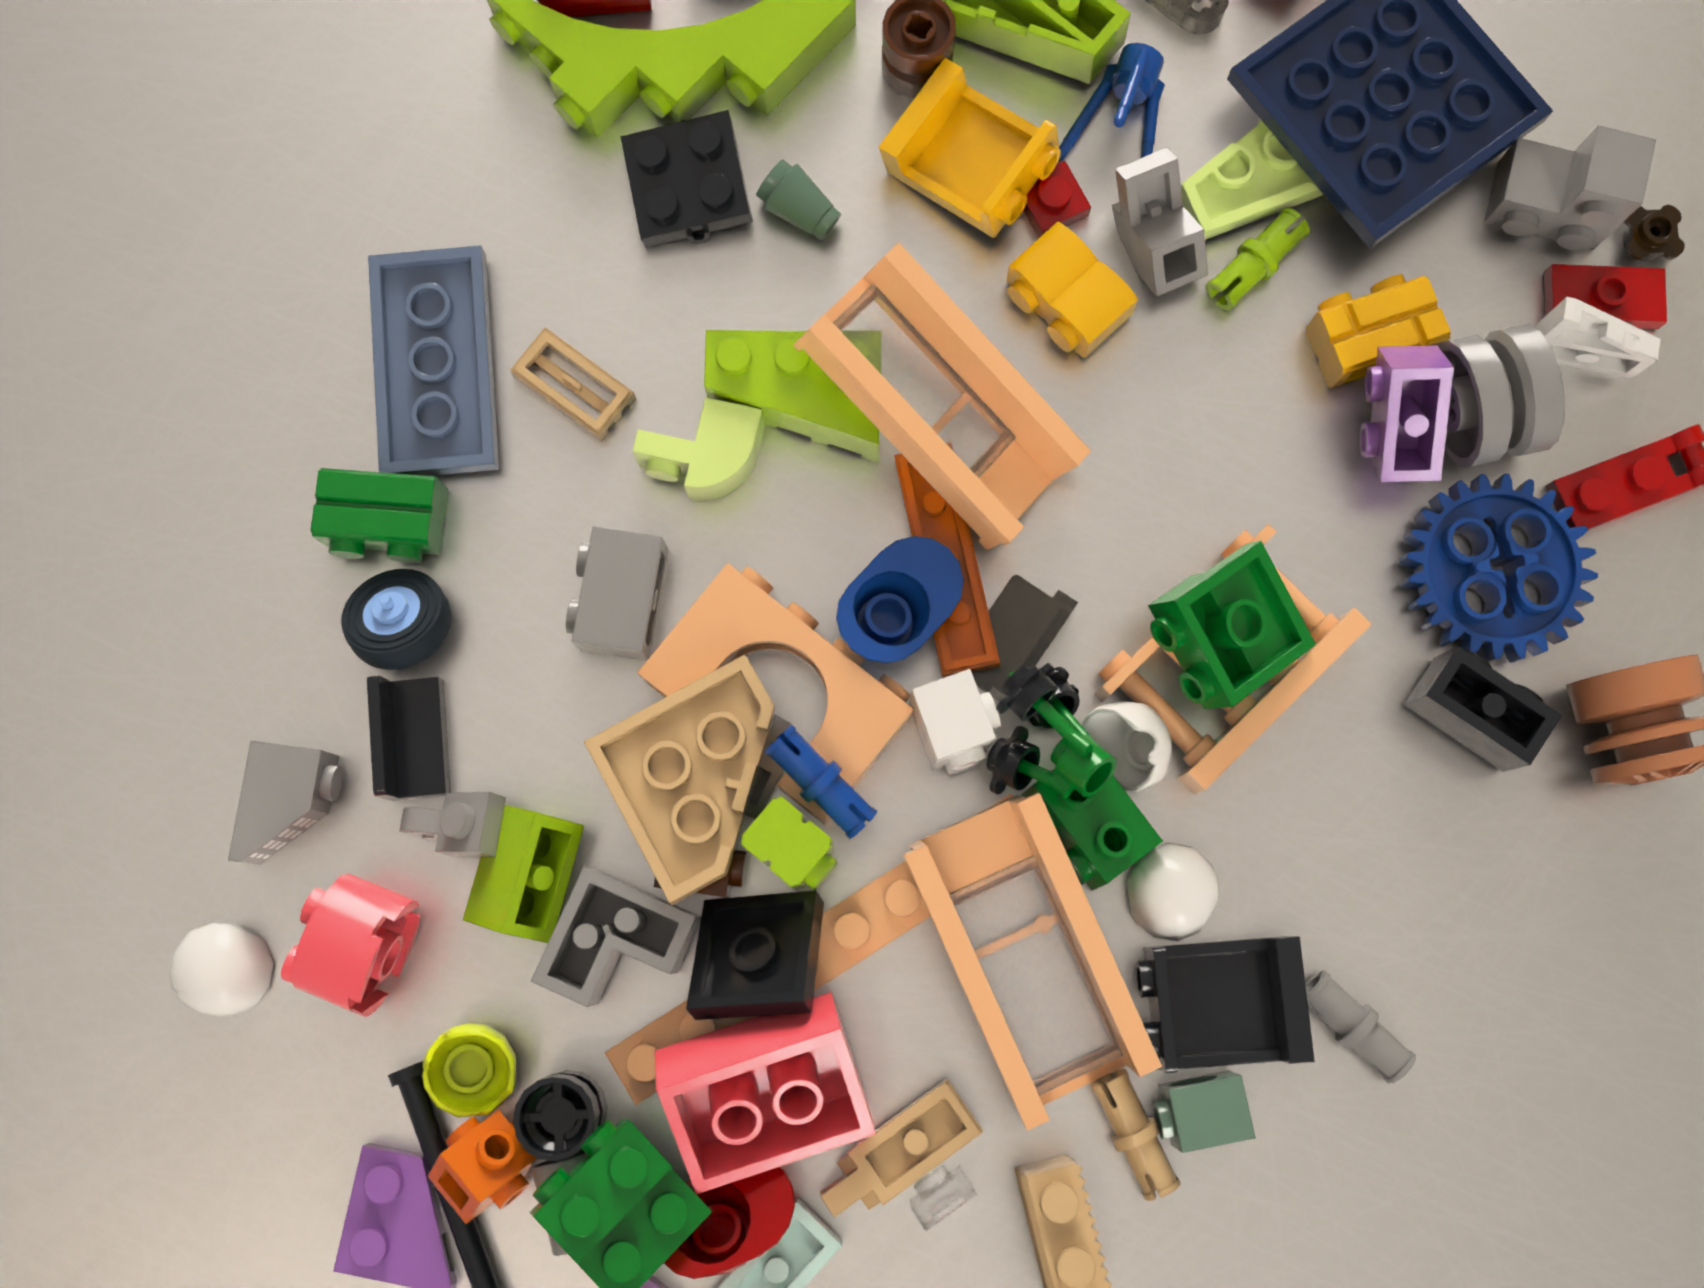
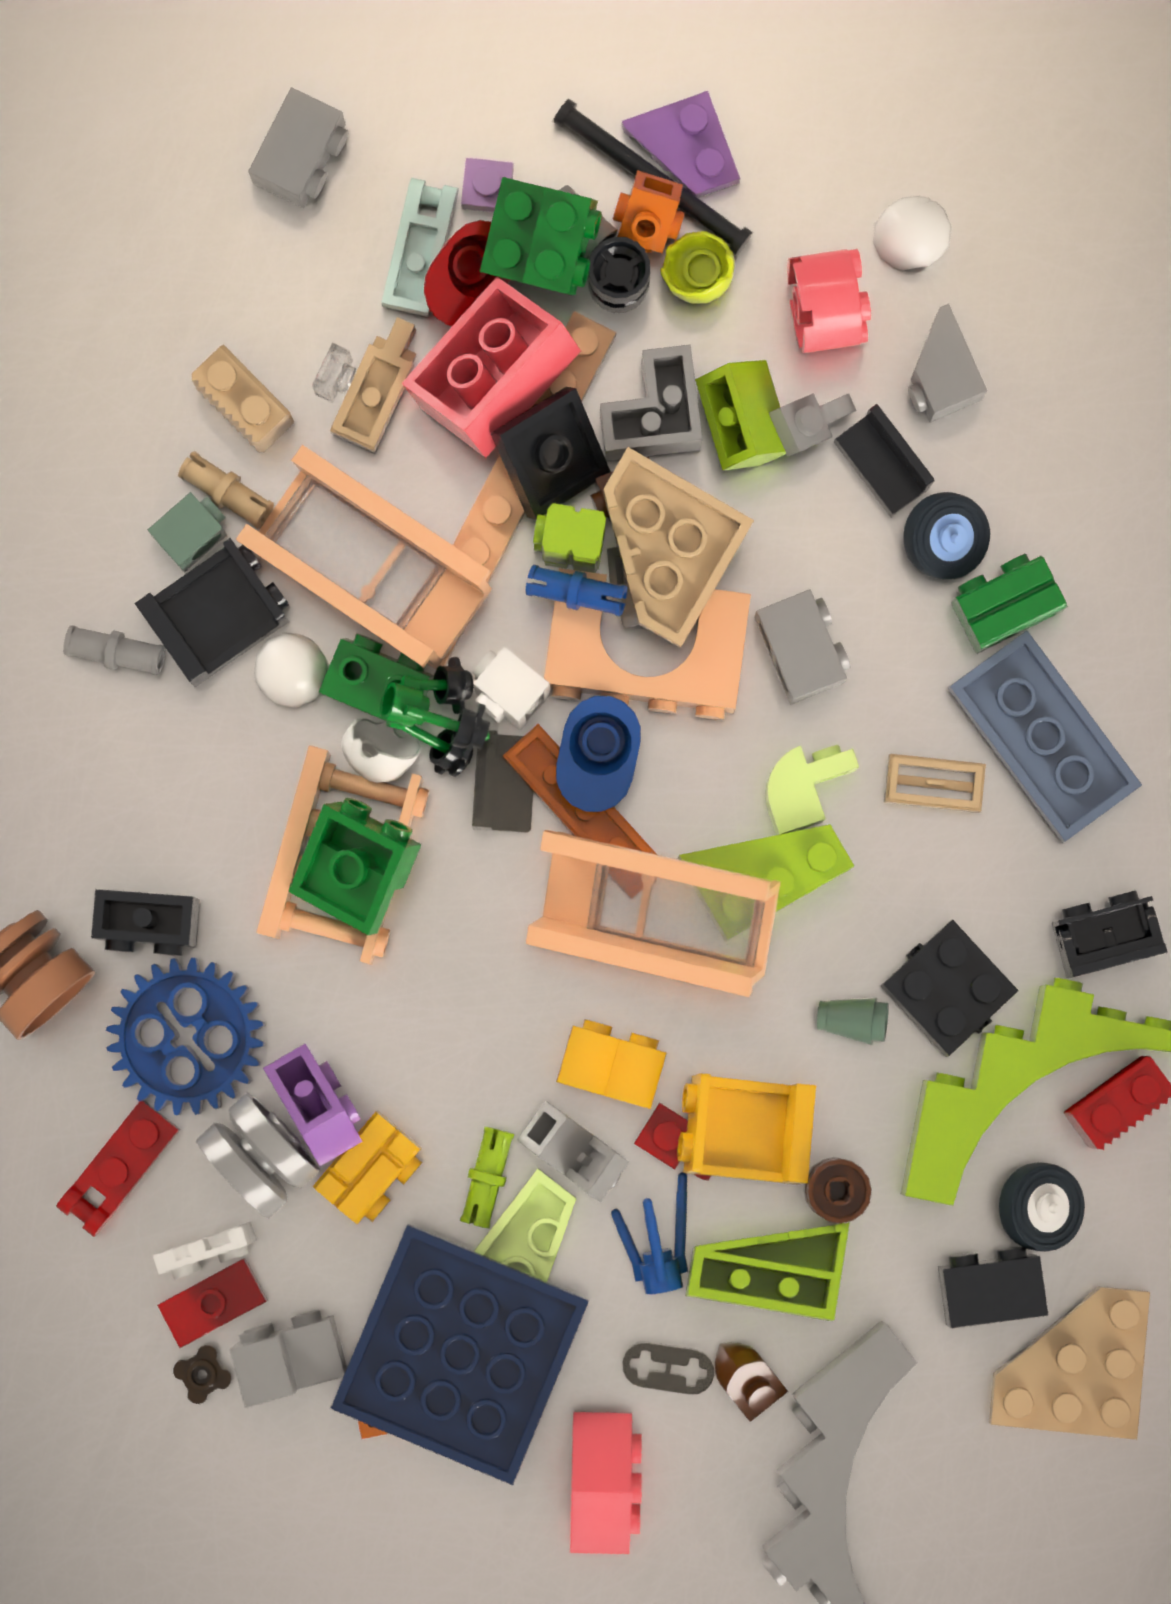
camera: 145 degrees right, 5 degrees up
none -> black hinge [1052,890,1168,978]

